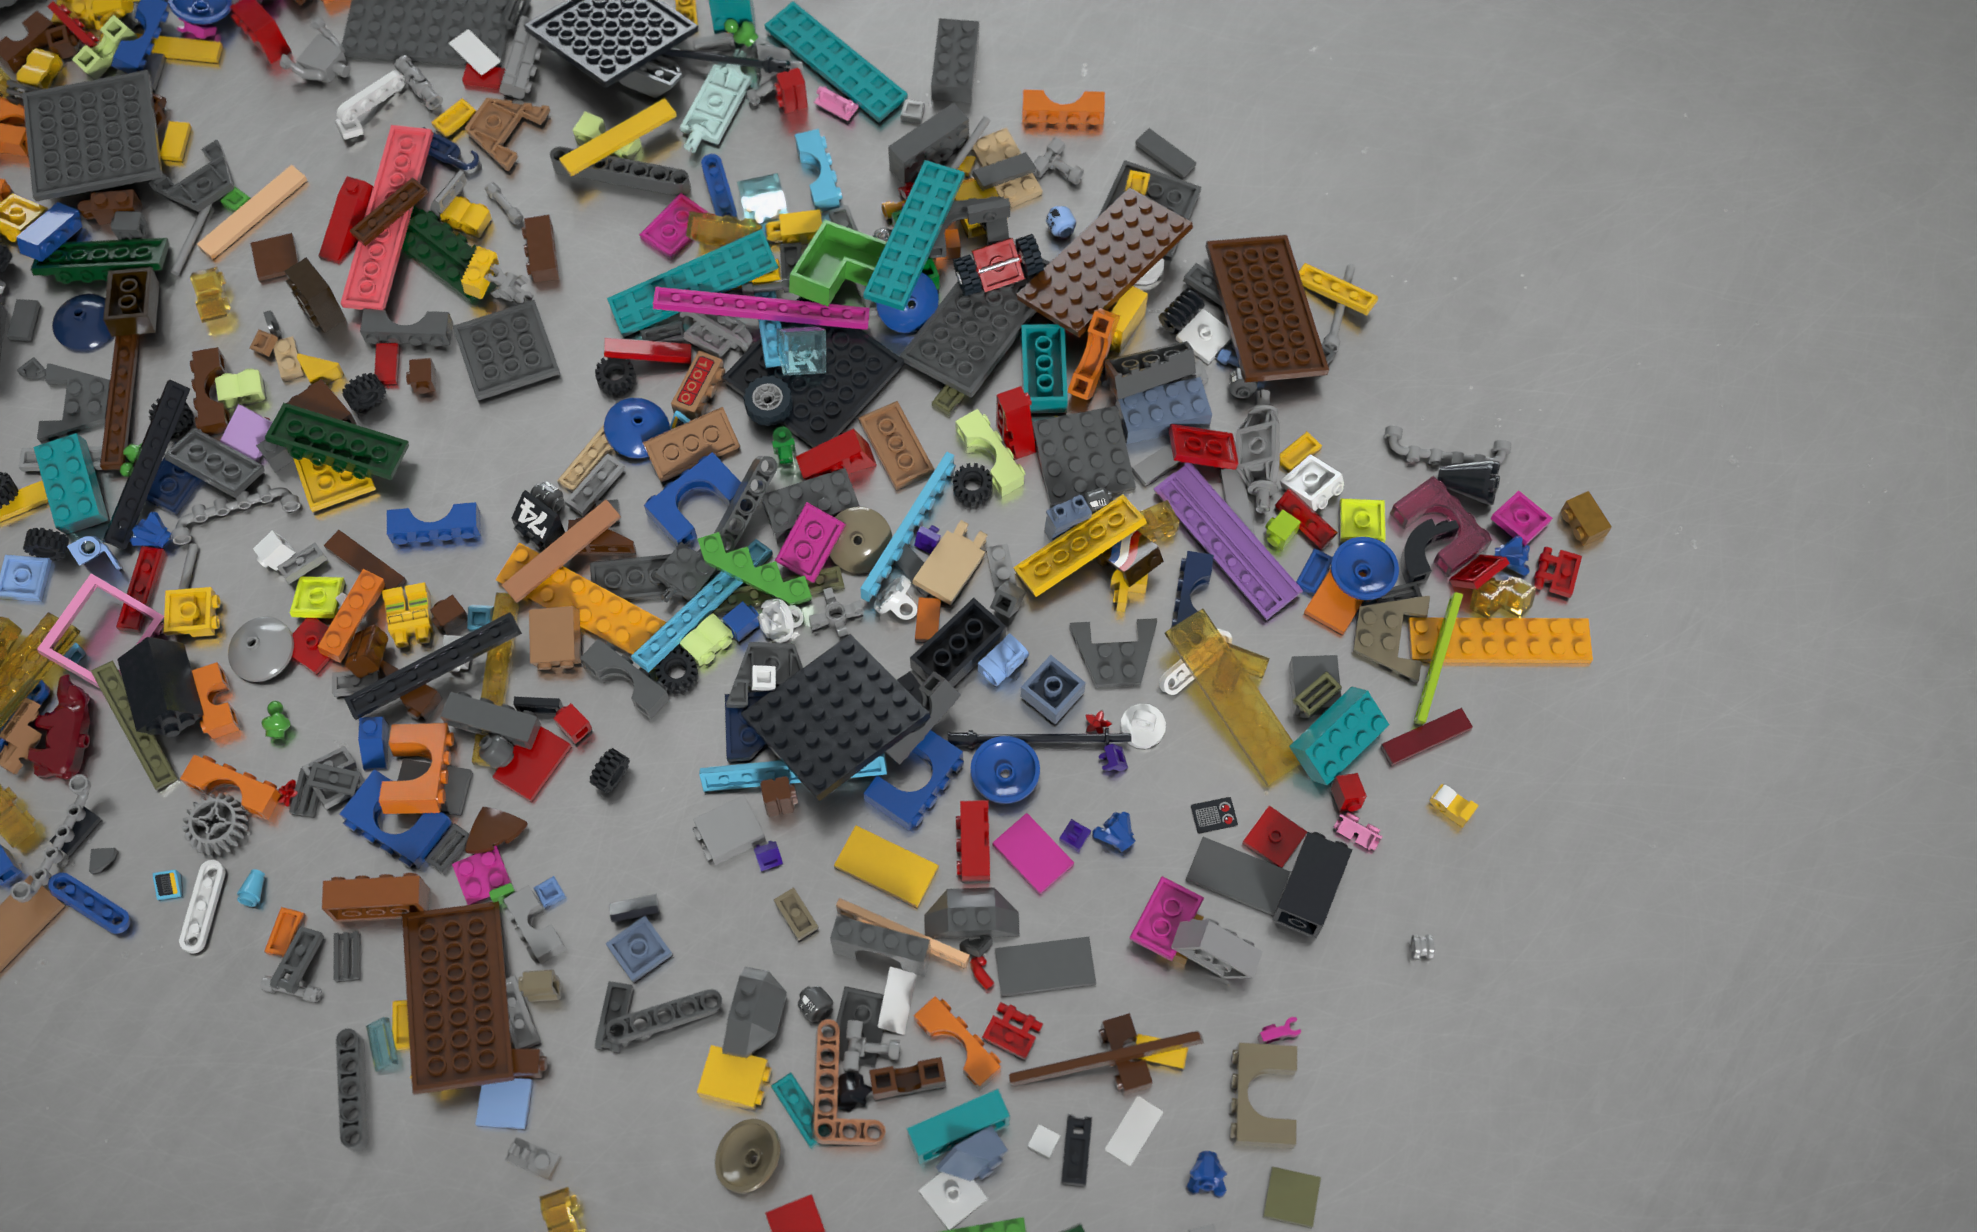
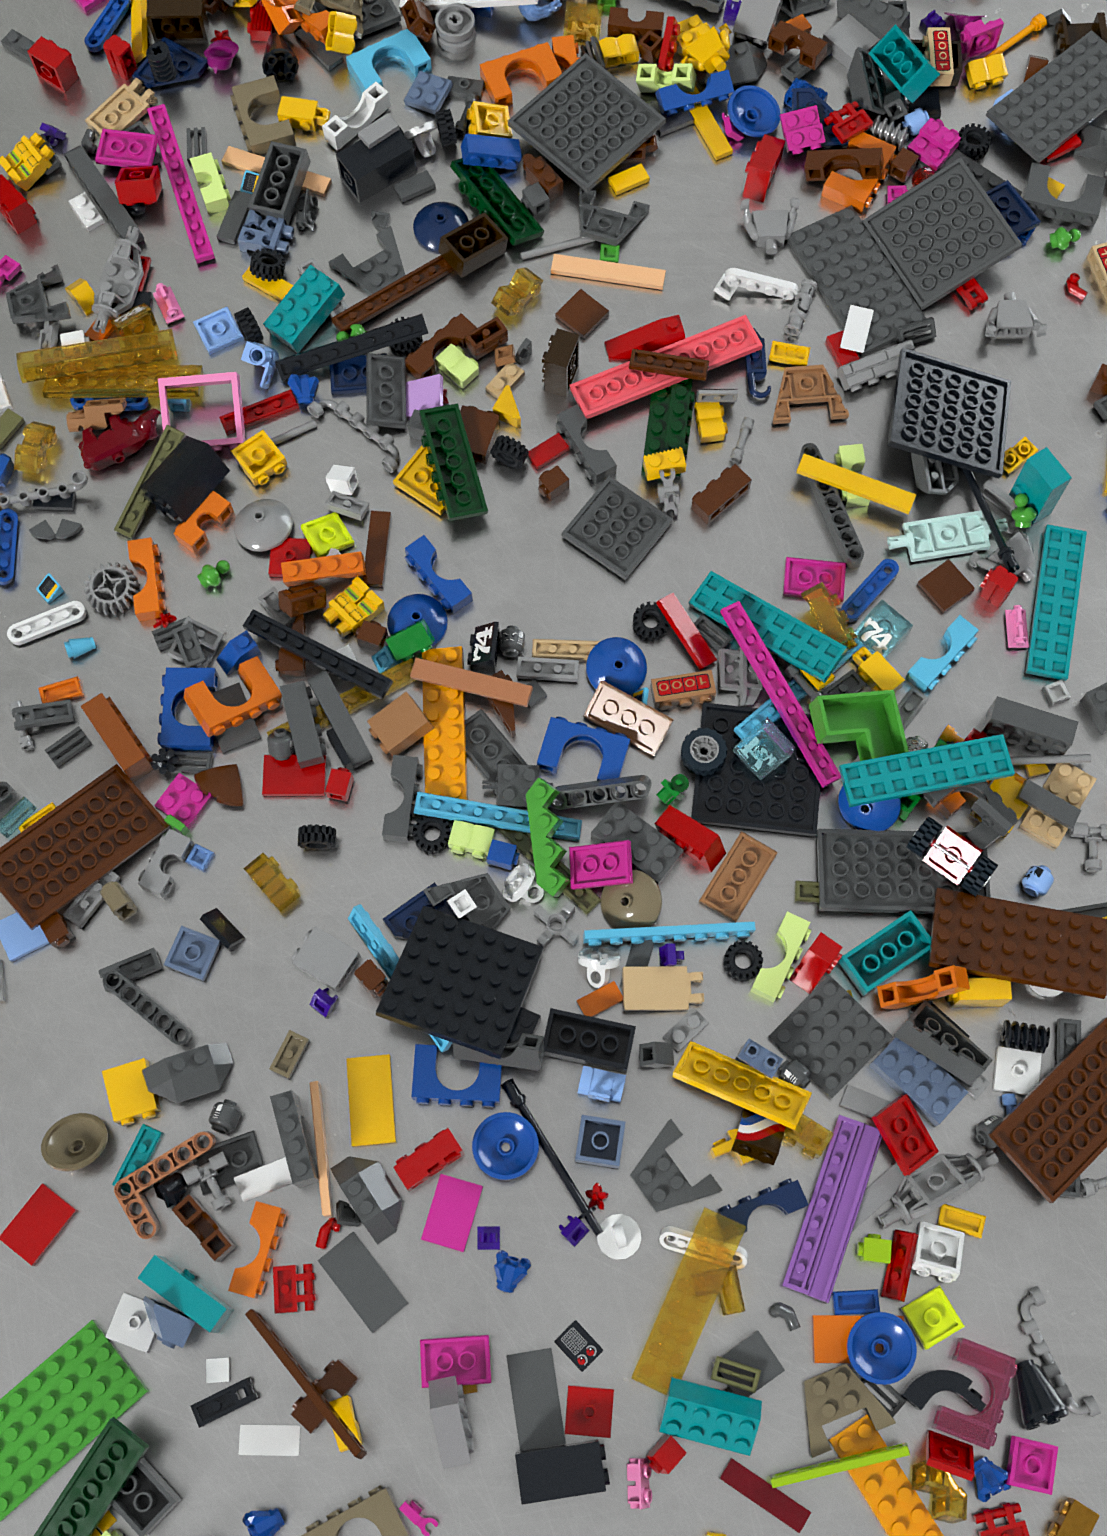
camera: 60 degrees right, 5 degrees up
none -> dark grey tile [55,519,82,540]
none -> black plant [151,748,179,775]
none -> clear yellow brick [243,853,300,912]
none -> dark grey beam [307,670,373,768]
none -> green brick [386,619,435,662]
none -> blue dish [387,594,448,651]
none -> reddish brown brick [465,317,508,360]
none -> dark grey arm [770,1302,801,1331]
none -> reddish brown tile [917,559,975,613]

